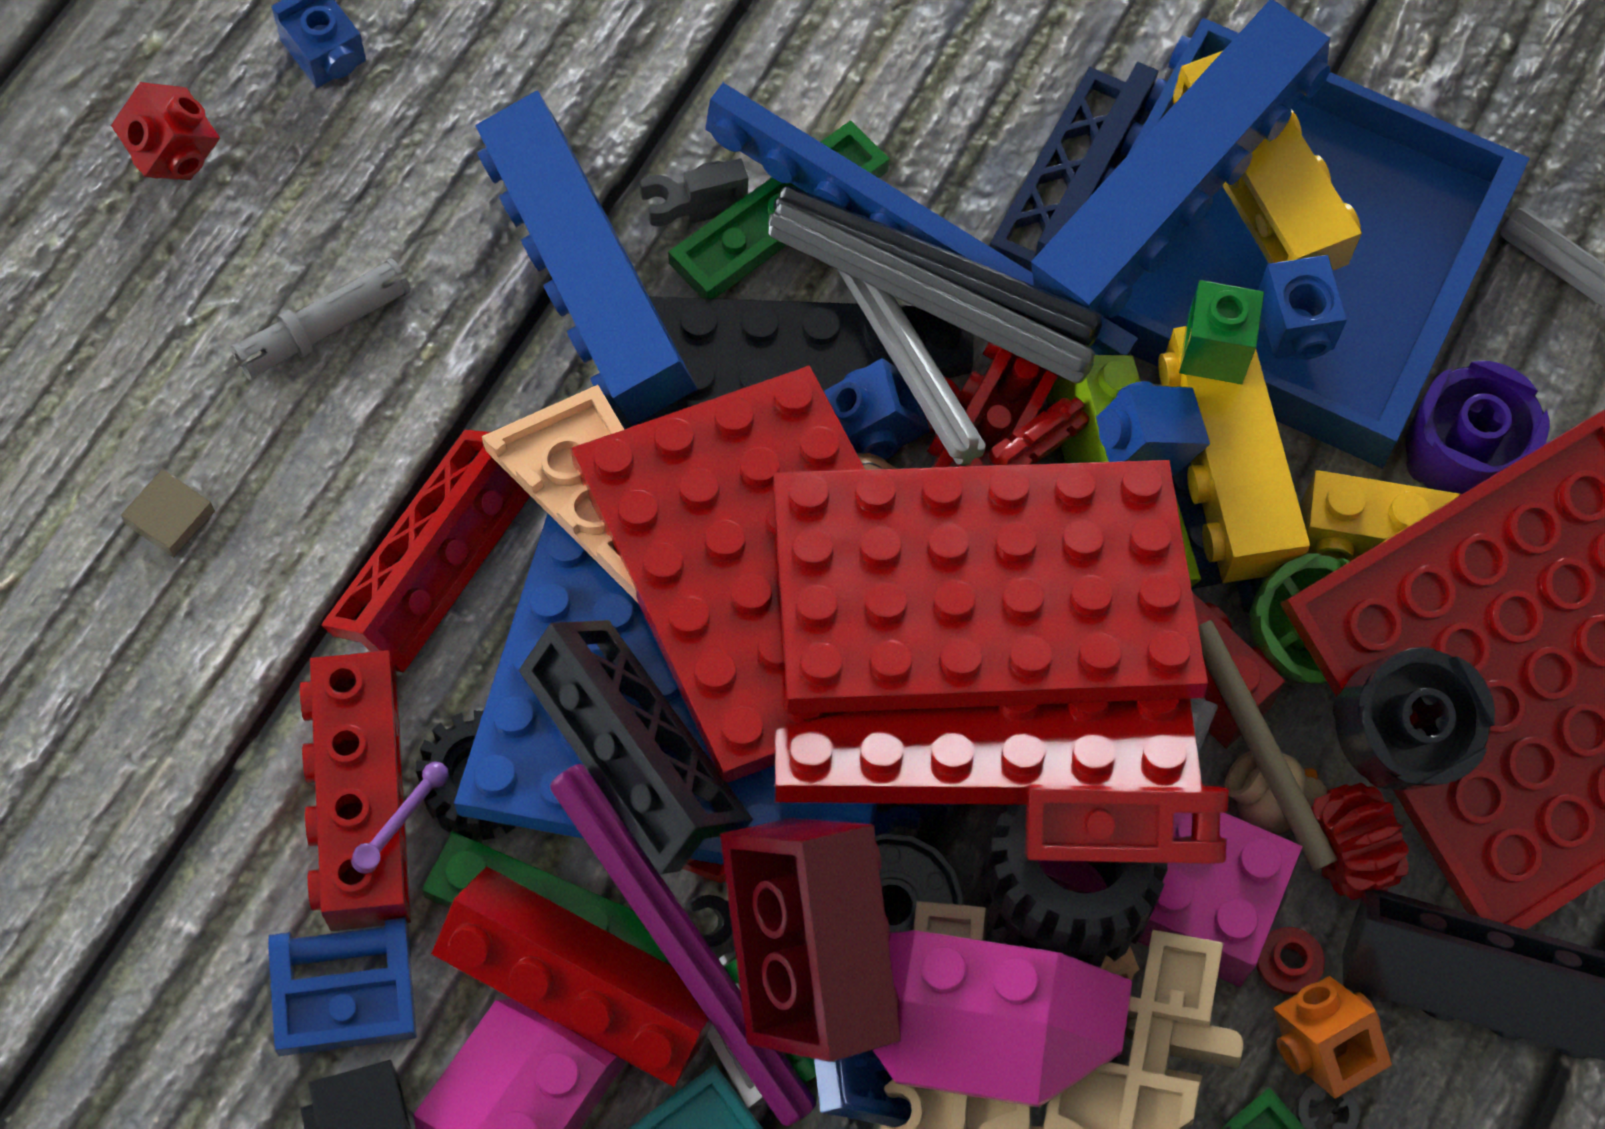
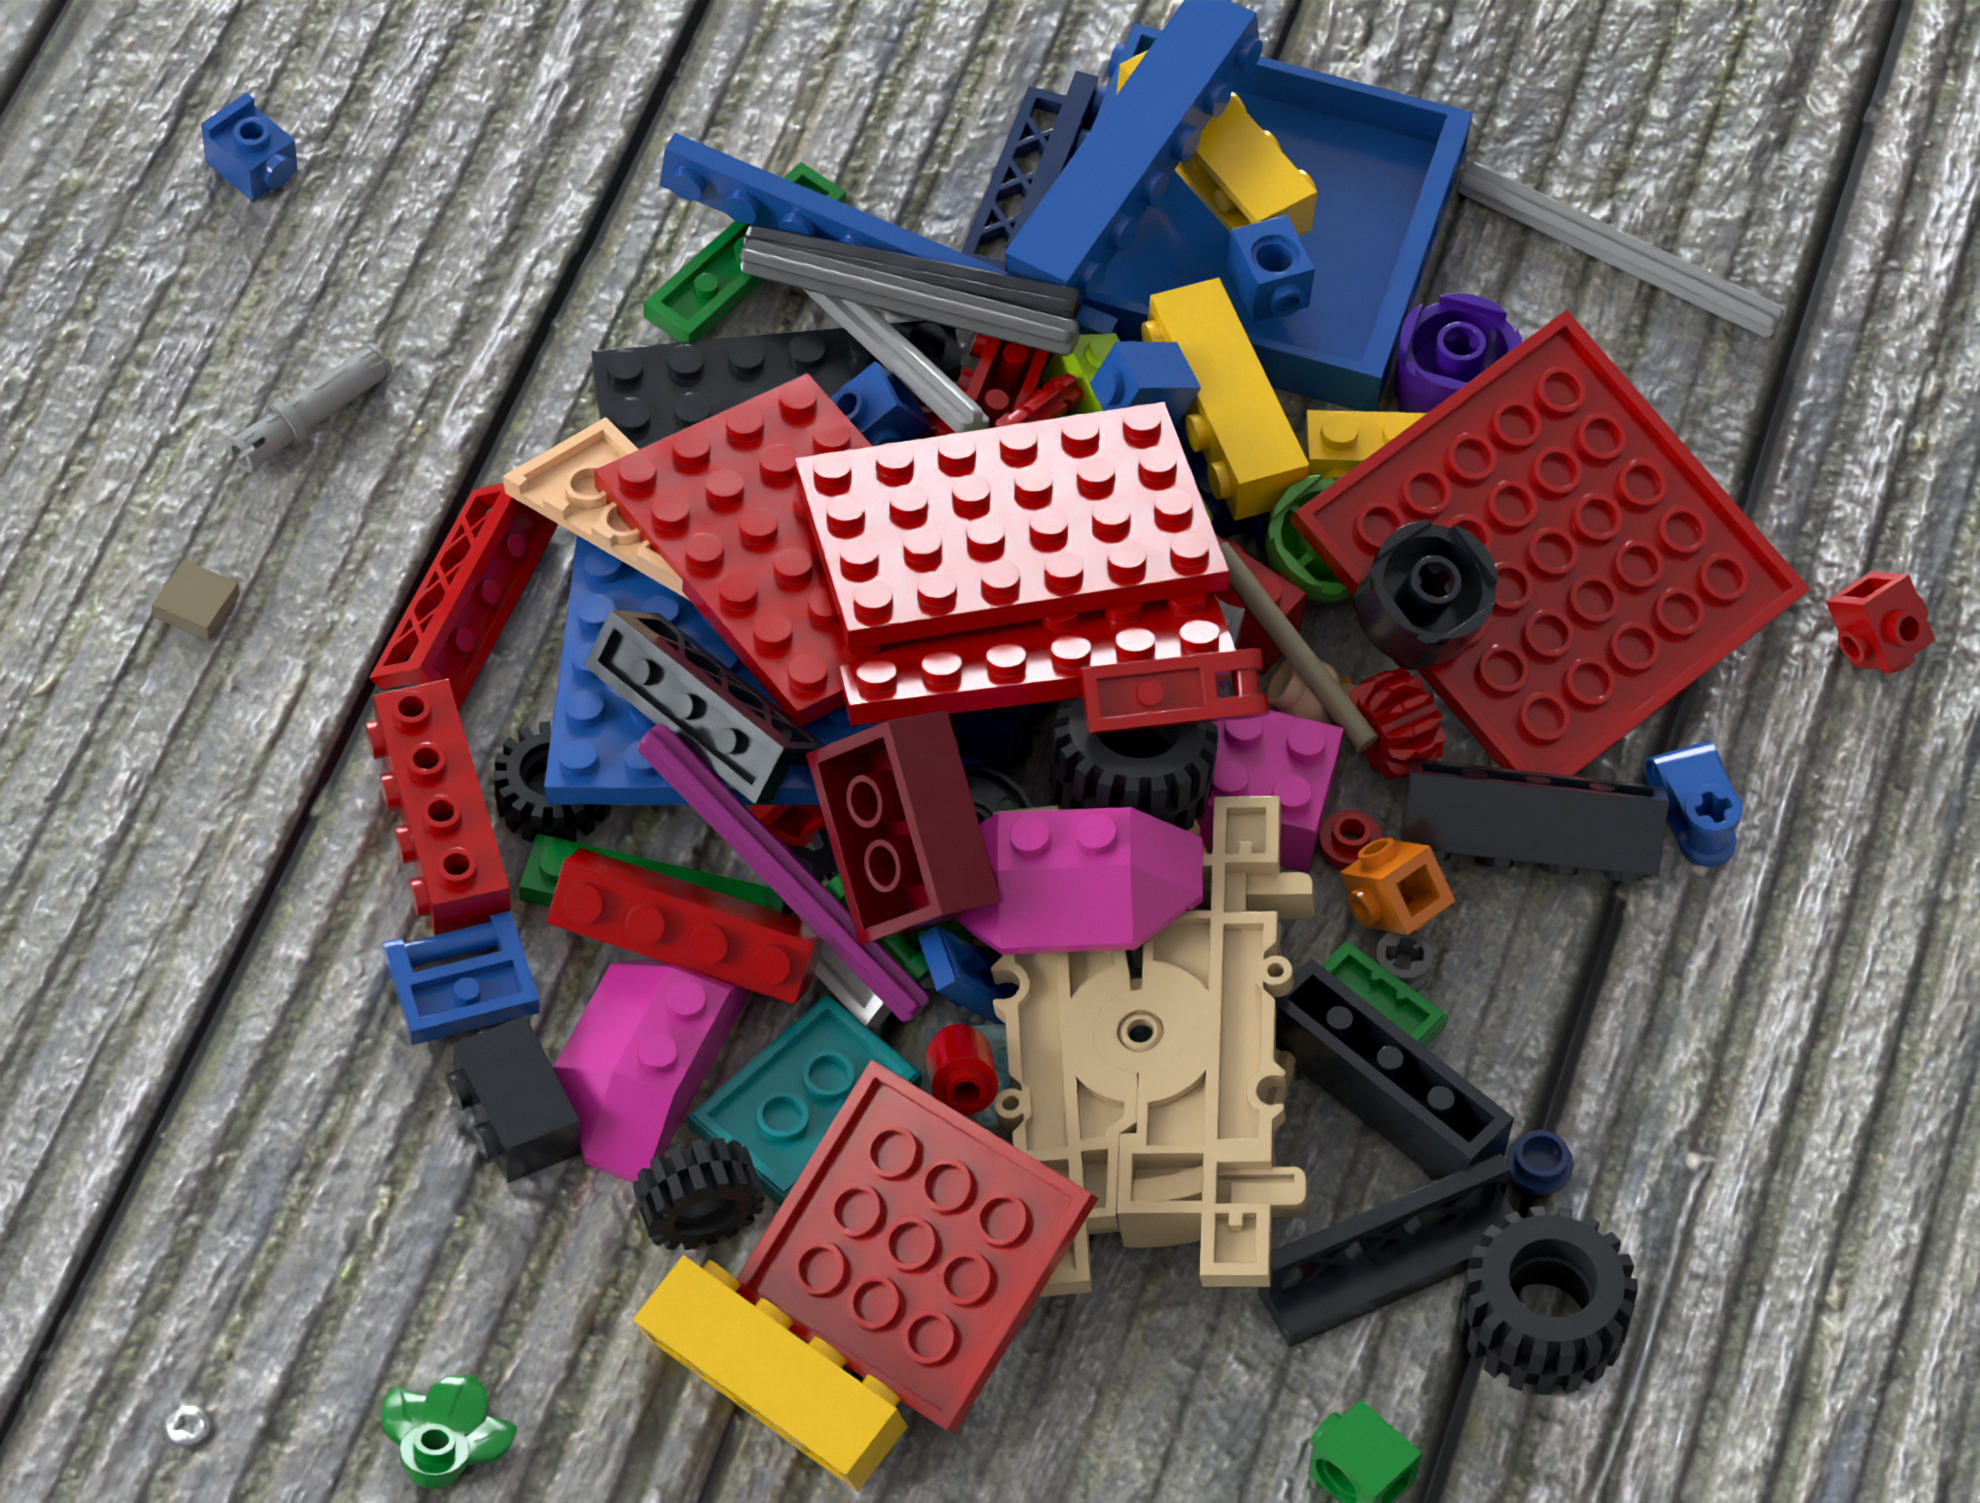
camera: 10 degrees left, 10 degrees down
red brick [111,82,220,180] -> none
medium lavender hinge [351,762,449,874] -> none
blue brick [475,90,698,426] -> none
dark grey plate [640,158,748,226] -> none
green brick [1179,280,1264,384] -> none

